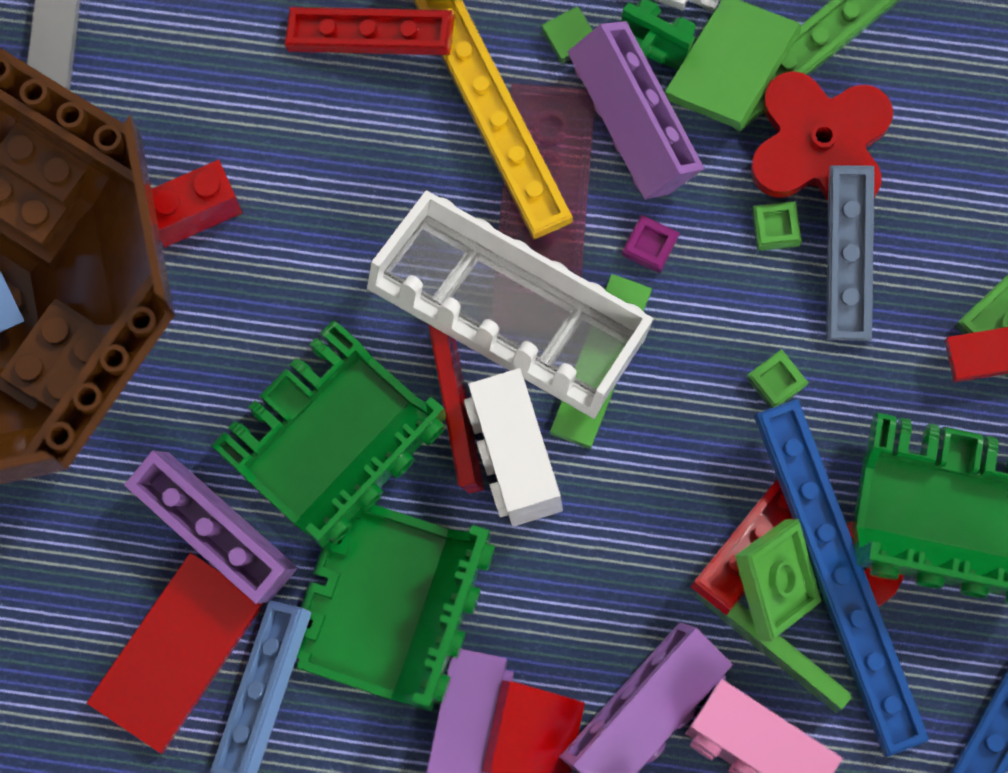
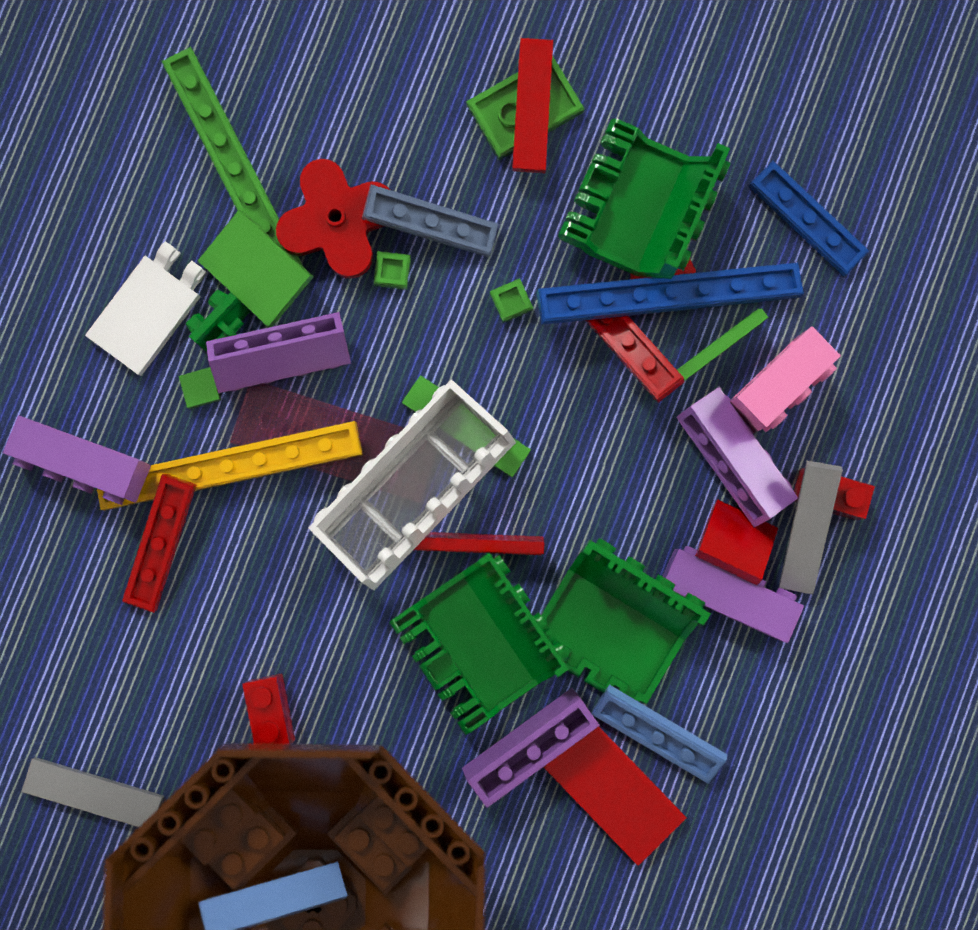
camera: 80 degrees left, 10 degrees up
white brick [464,368,563,527] -> none
magenta tile [622,215,680,274] -> none
bright green tile [735,519,821,641] -> none

